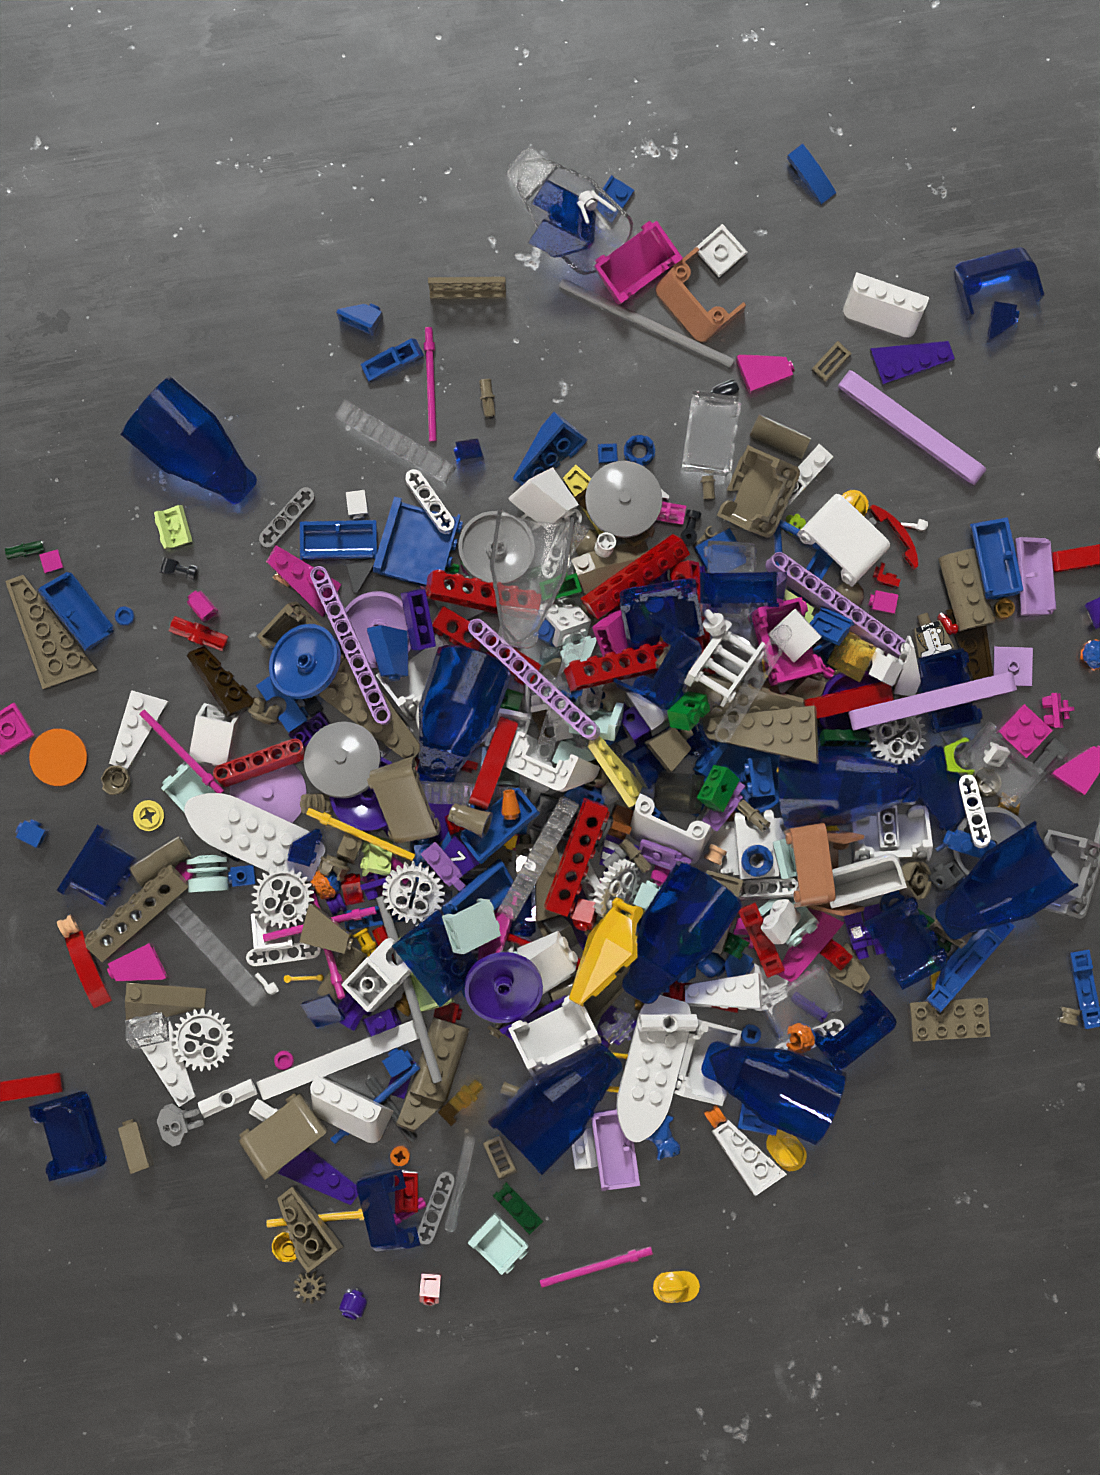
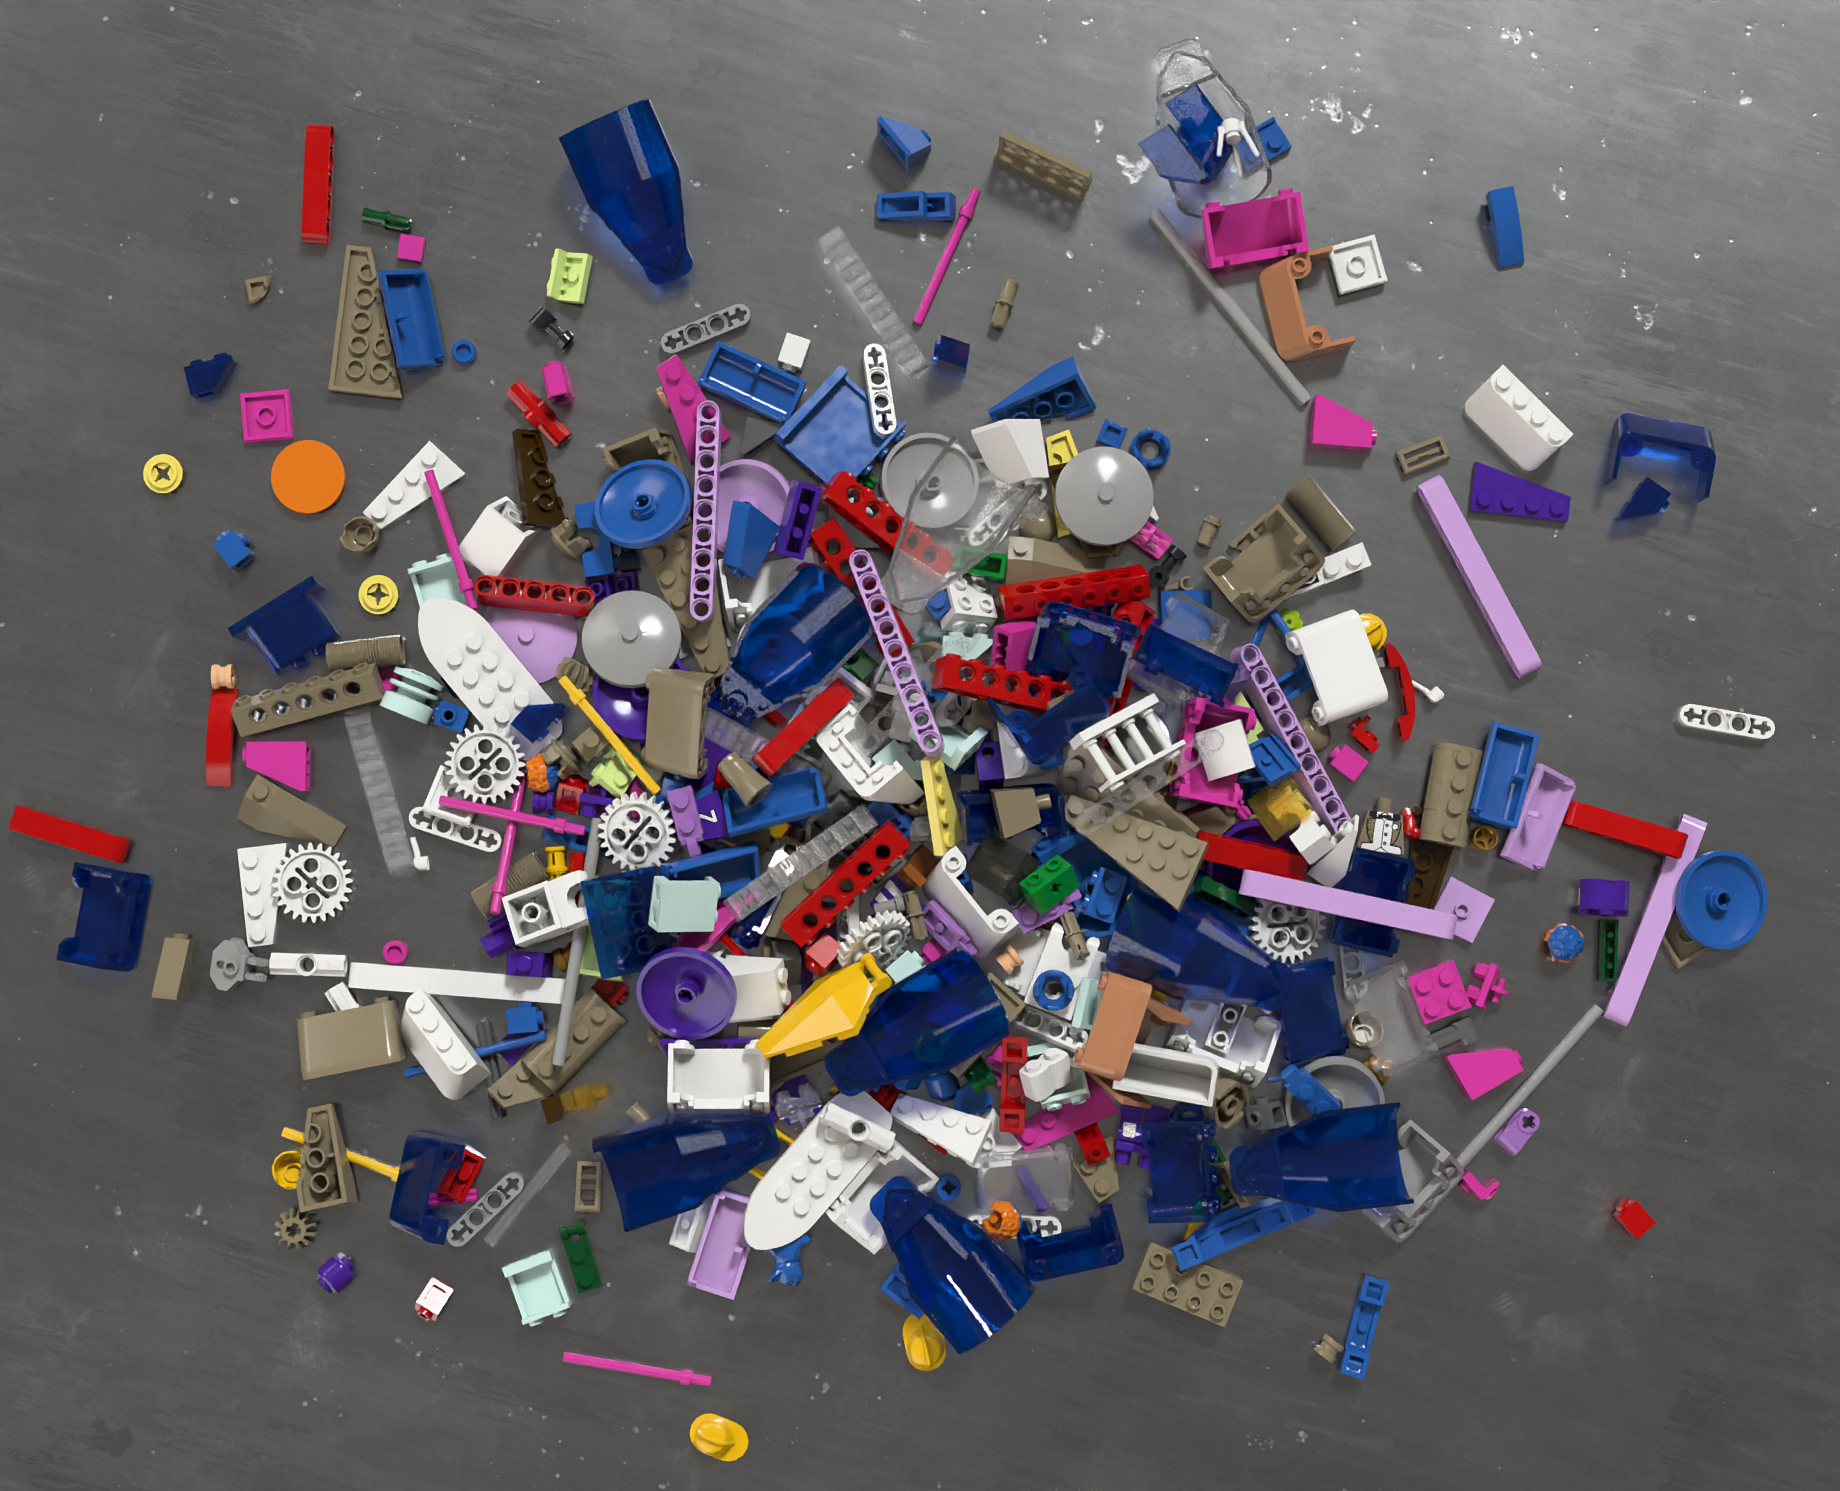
camera: 20 degrees right, 0 degrees up
clear brick [125,1012,169,1049] -> none
dark purple wing [278,1147,363,1205] -> none
yellow hinge [284,974,324,983] -> none
dark tan slope [300,904,353,954] -> none
clear blue piece [301,994,345,1028] -> none
orange wheel [390,1146,410,1166] -> none
orange cone [501,789,521,820] -> none
white wheel [594,532,616,558] -> none
green brick [667,691,710,731] -> none
clear windscreen [681,390,742,477] -> none
white piece [703,609,727,637] -> none
black piece [704,379,739,401] -> none
orange wheel [704,1105,727,1129] -> none
white wing [712,1120,787,1196] -> none
lime helmet [943,737,975,775] -> none
white beam [959,775,990,848] -> none
white tile [983,742,1011,767] -> none

